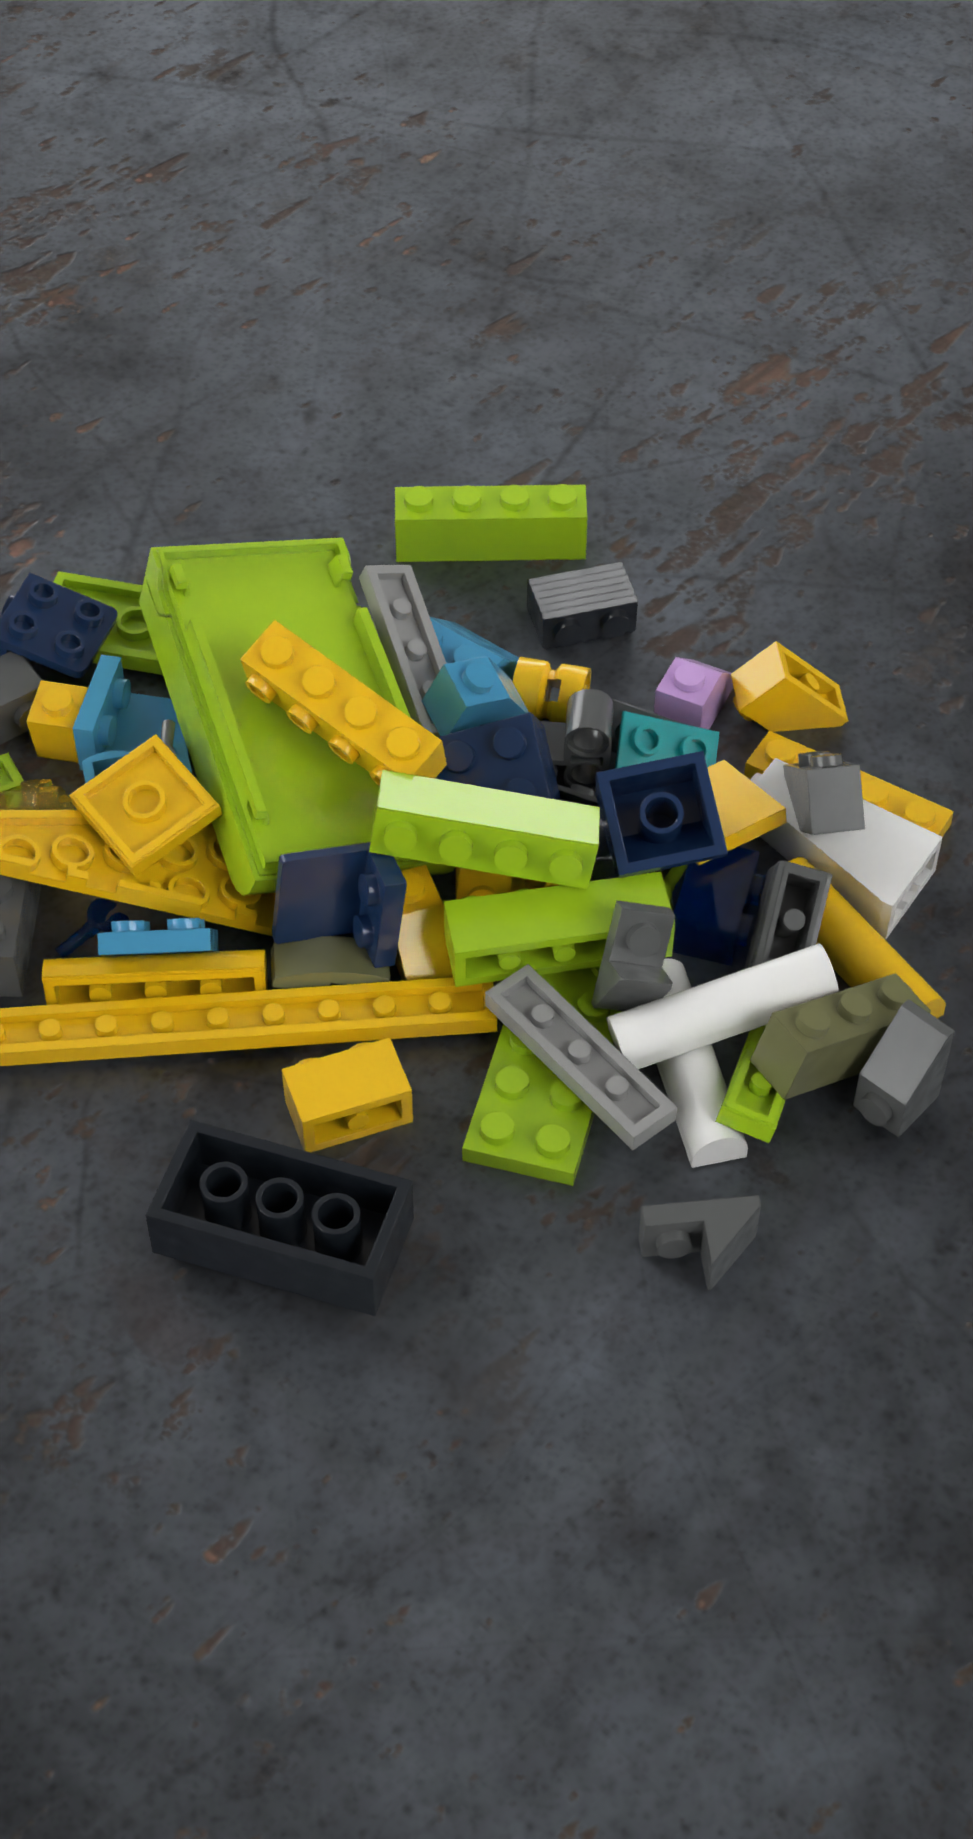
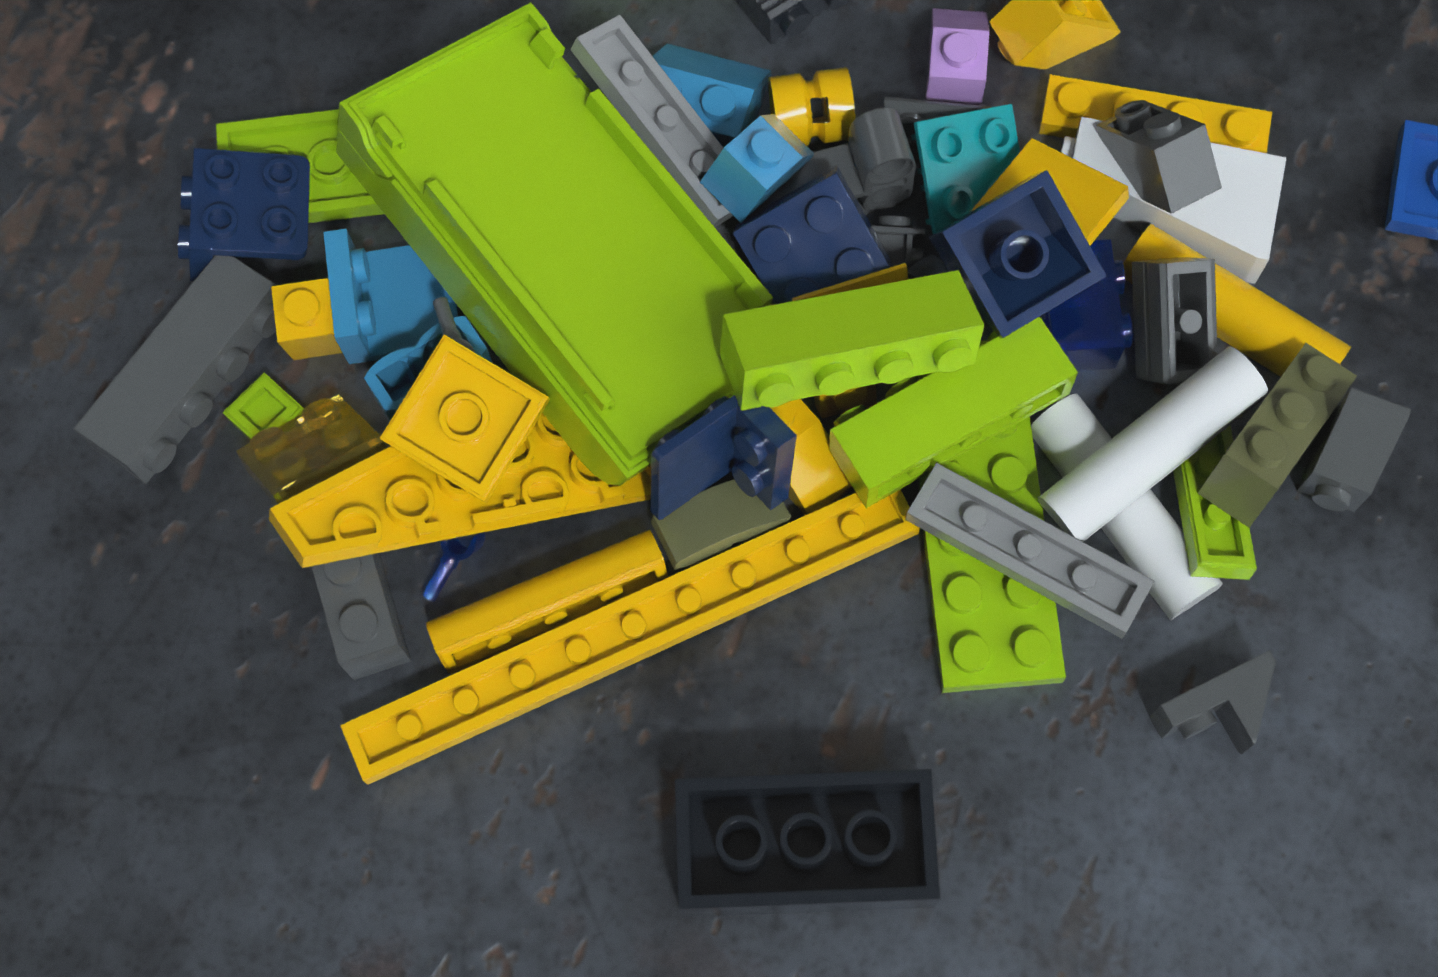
camera: 15 degrees left, 20 degrees up
dark azure plate [97,918,219,956] -> none
yellow brick [240,620,447,786] -> none
yellow brick [282,1037,413,1153] -> none
dark grey slope [591,900,675,1011] -> none

